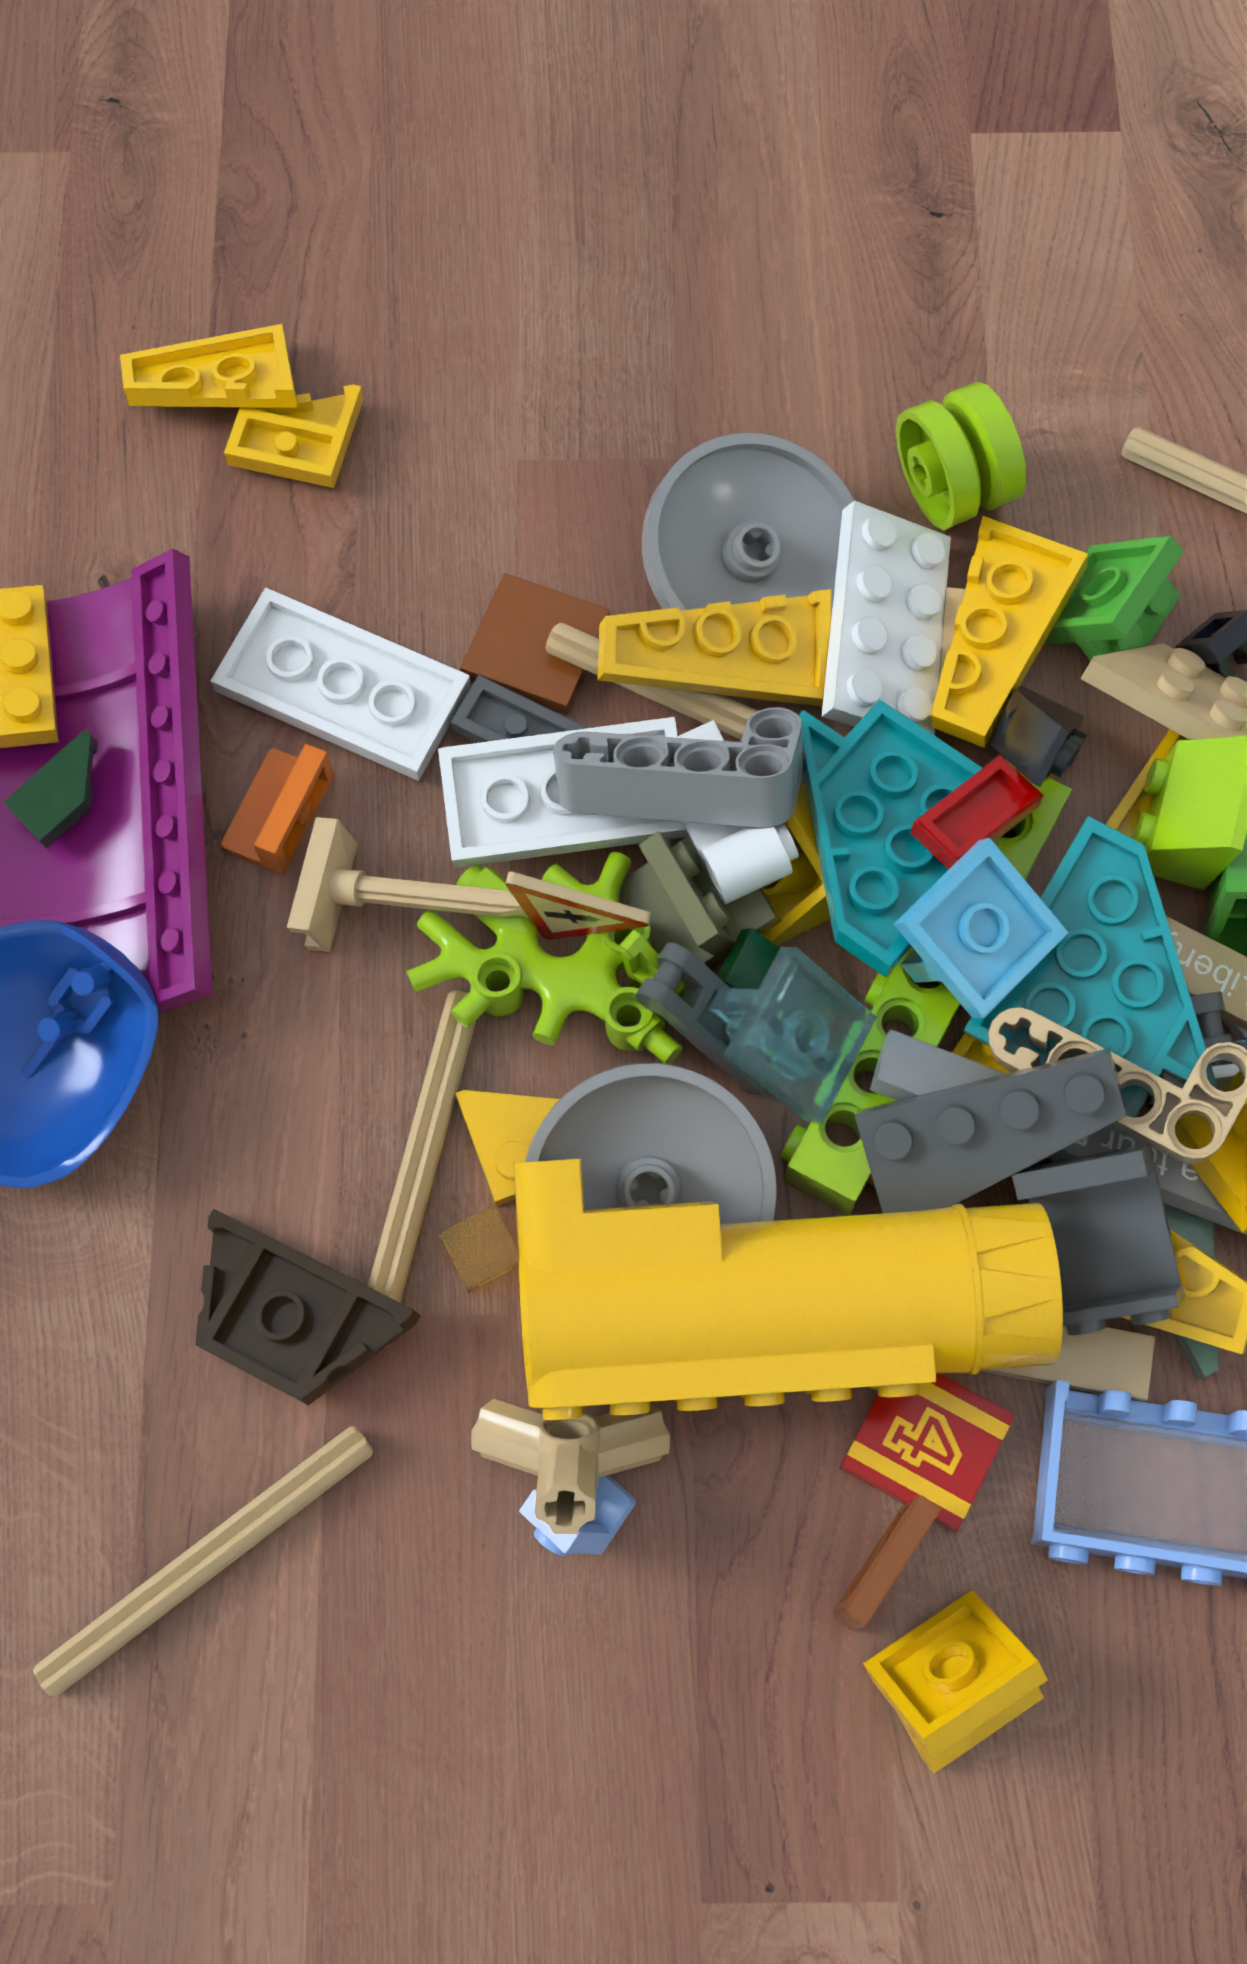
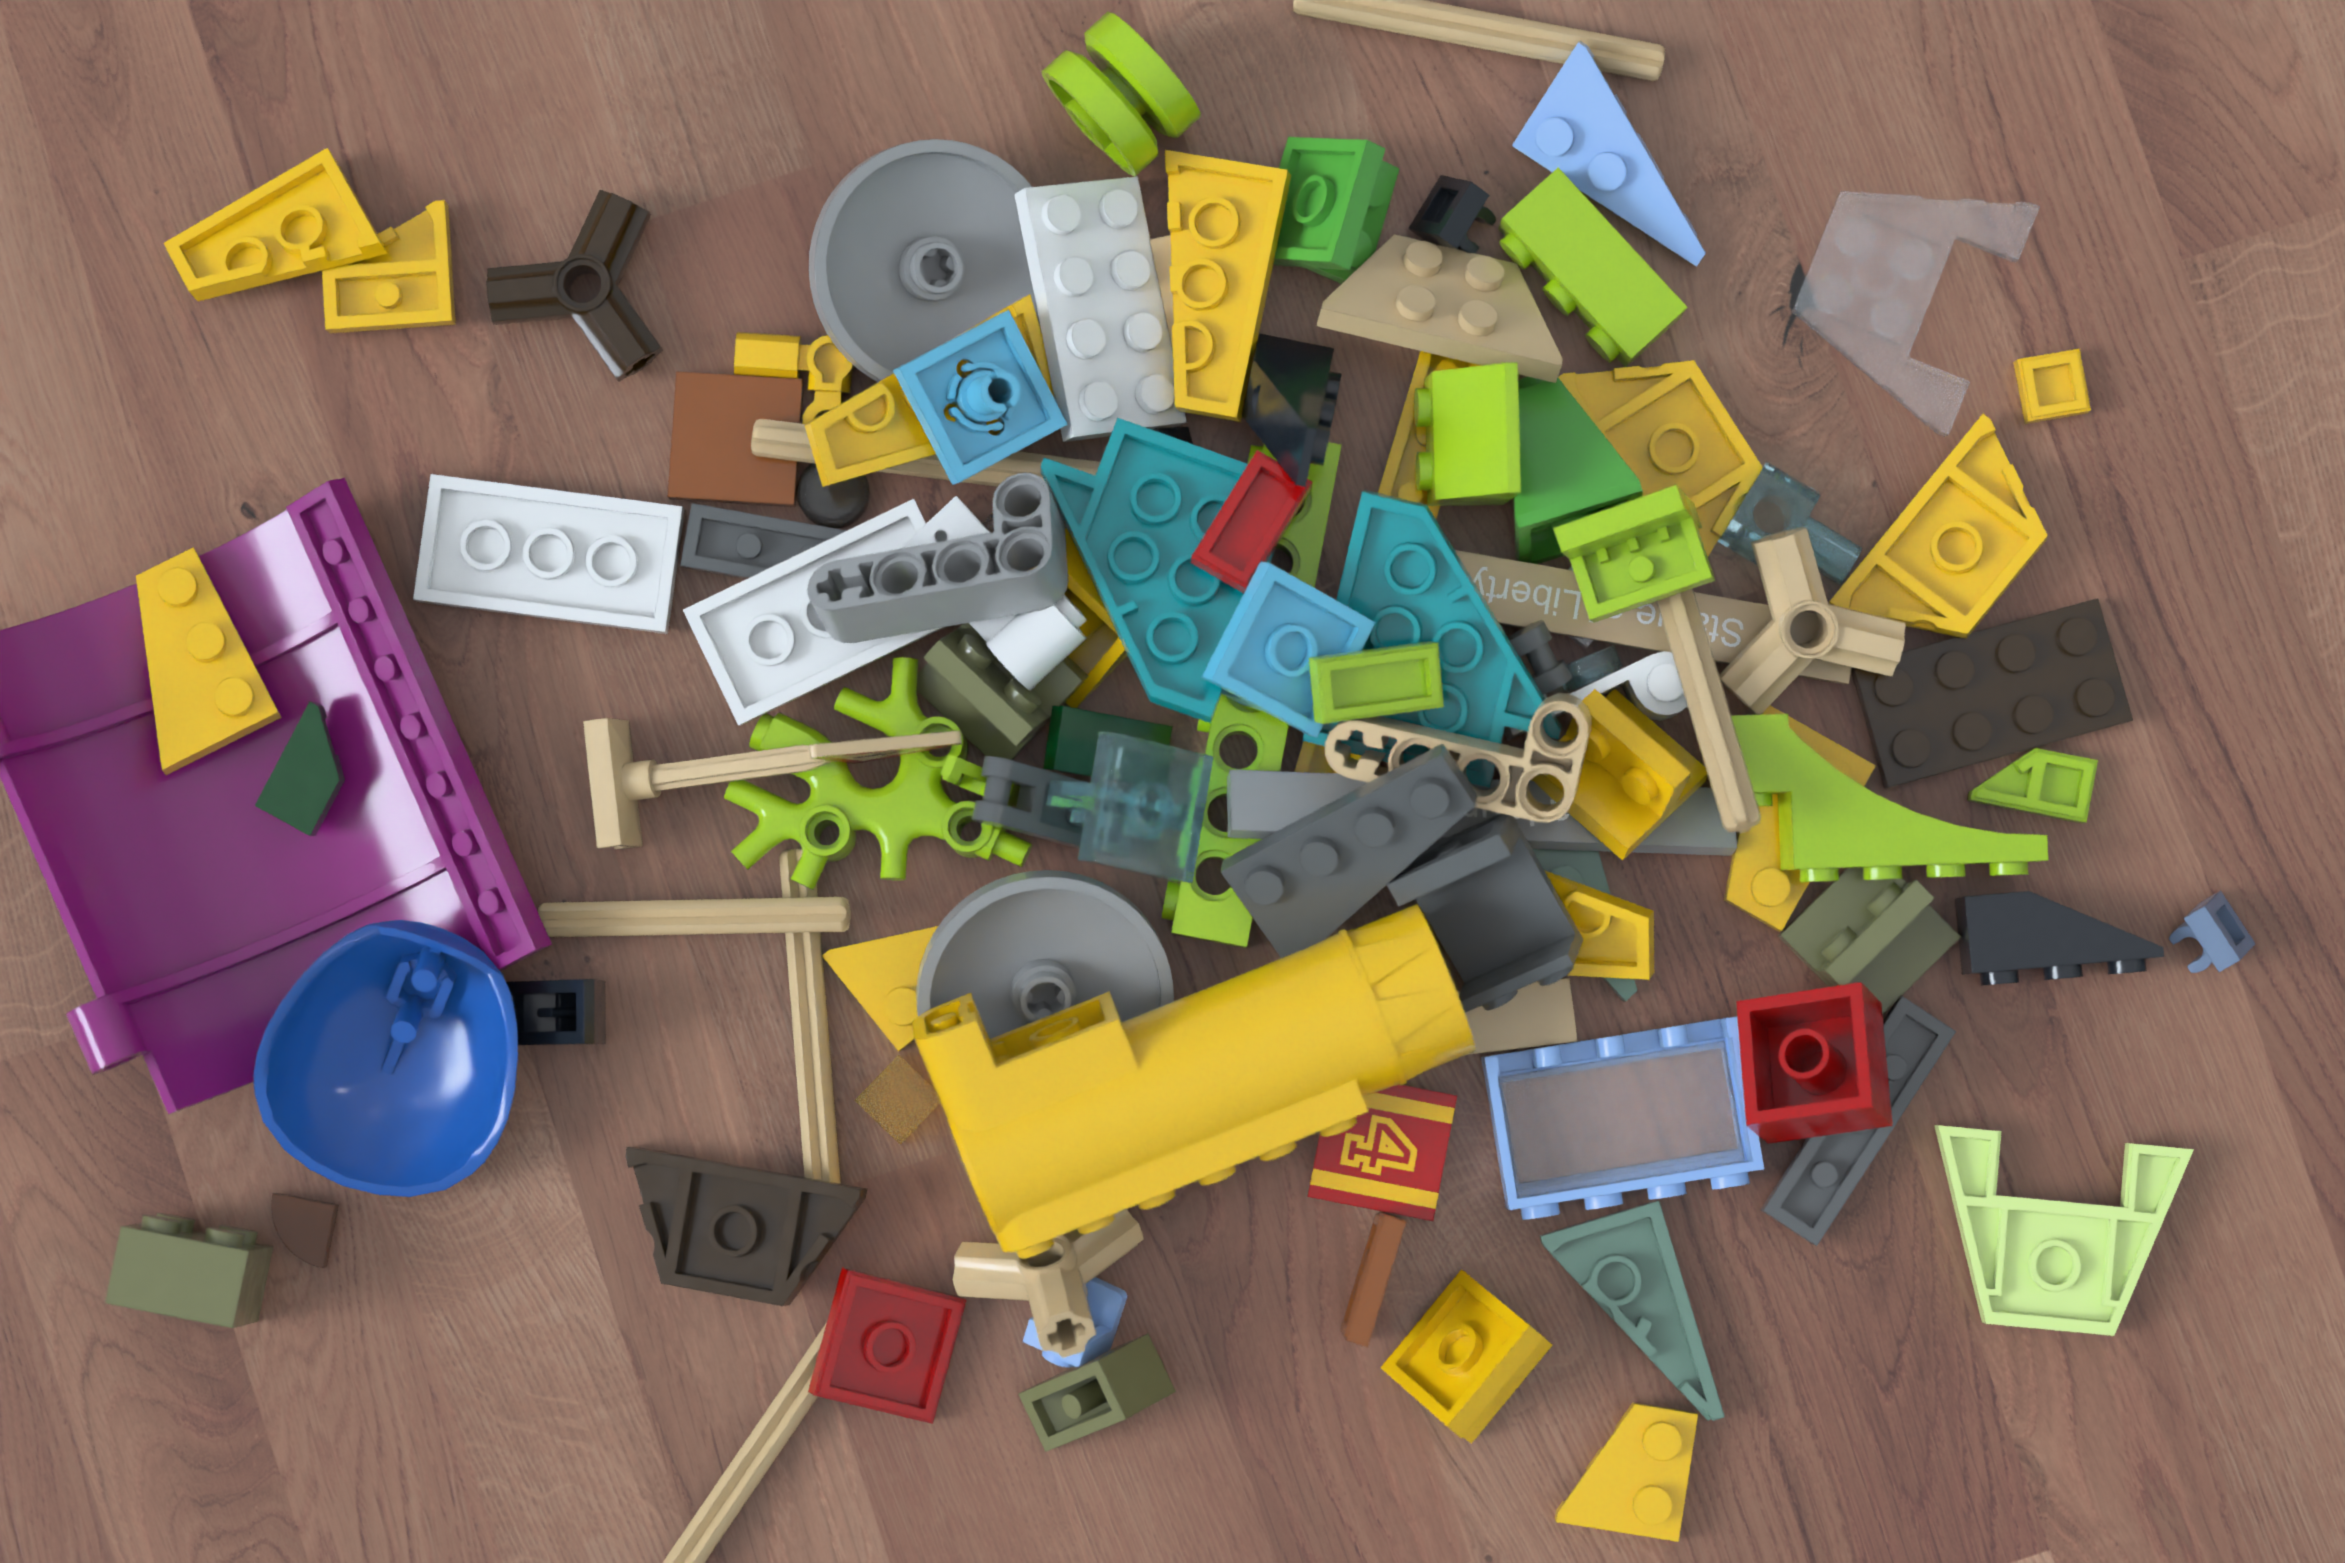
camera: 15 degrees left, 15 degrees up
orange panel [221,744,335,876] -> none
none -> dark brown piece [486,189,663,382]
none -> black slope [506,979,606,1045]
none -> tan axle [538,897,851,937]
none -> yellow bar [734,332,855,424]
none -> clear smoke piece [797,463,870,529]
none -> red tile [808,1267,967,1424]
none -> medium azure plate [893,310,1068,485]
none -> olive slope [1018,1334,1176,1452]
none -> lime tile [1309,641,1444,724]
none -> sand green wing [1539,1200,1725,1421]
none -> yellow wing [1555,1402,1698,1542]

